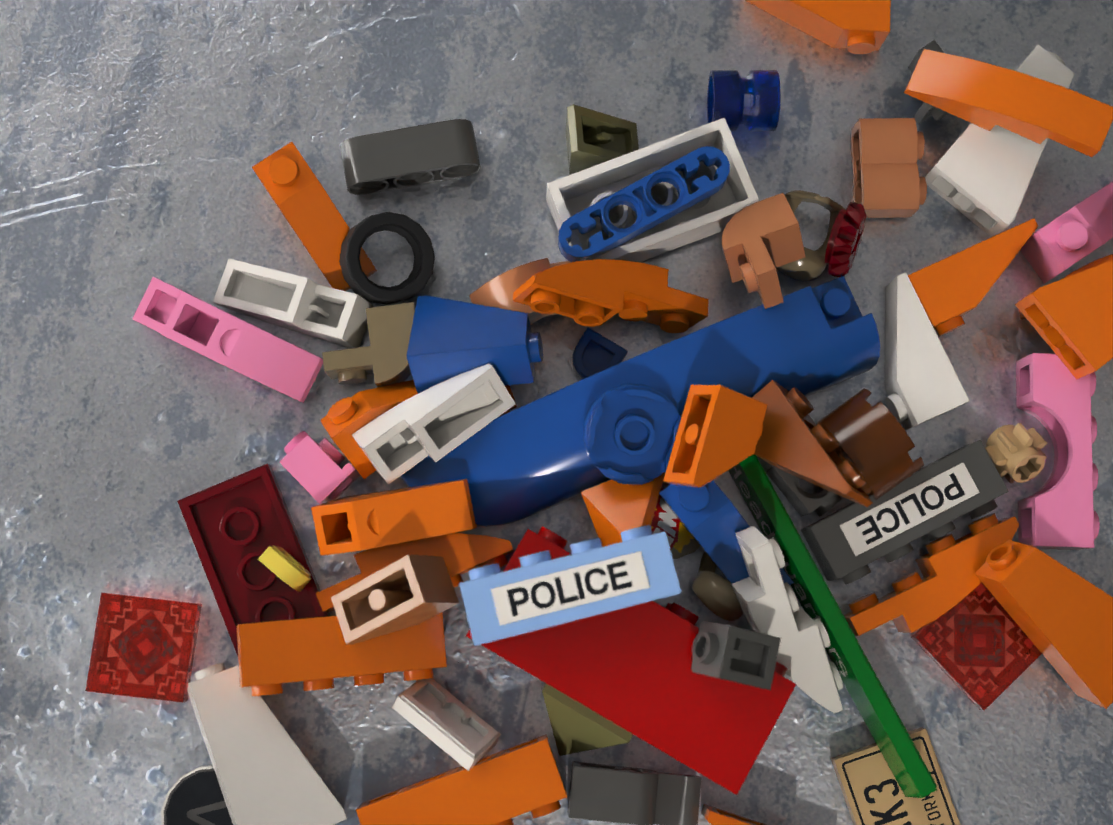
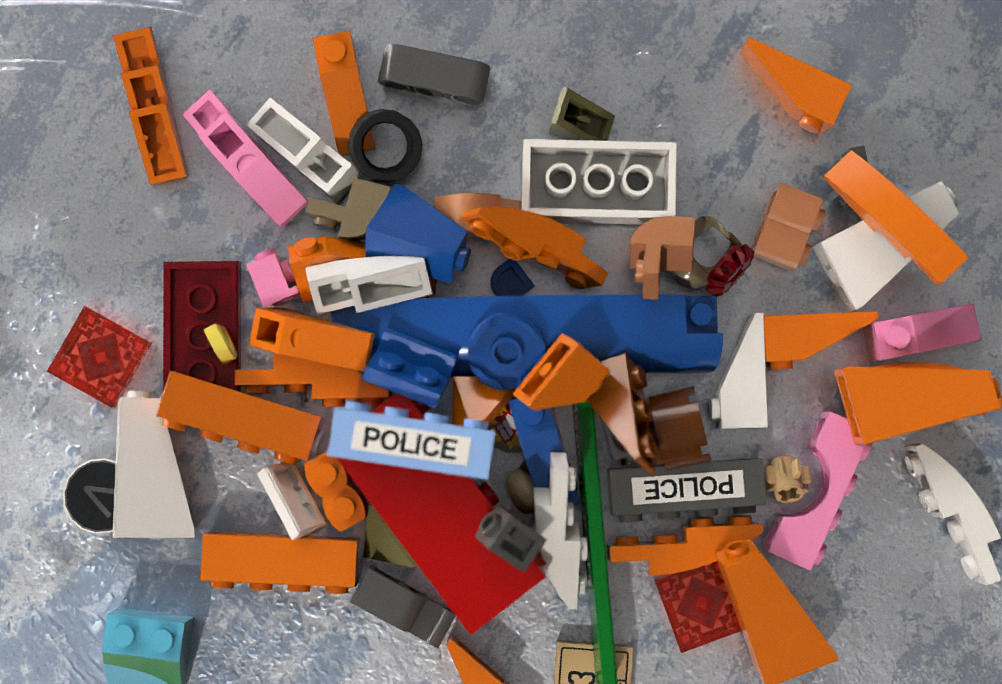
camera: 25 degrees right, 5 degrees up
medium nougat slope [331,554,459,645] -> none
blue beam [558,146,730,262] -> none
clear blue wheel [707,70,781,131] -> none
none -> orange slope [112,26,187,185]
none -> orange brick [304,451,368,532]
none -> blue bracket [362,329,457,408]

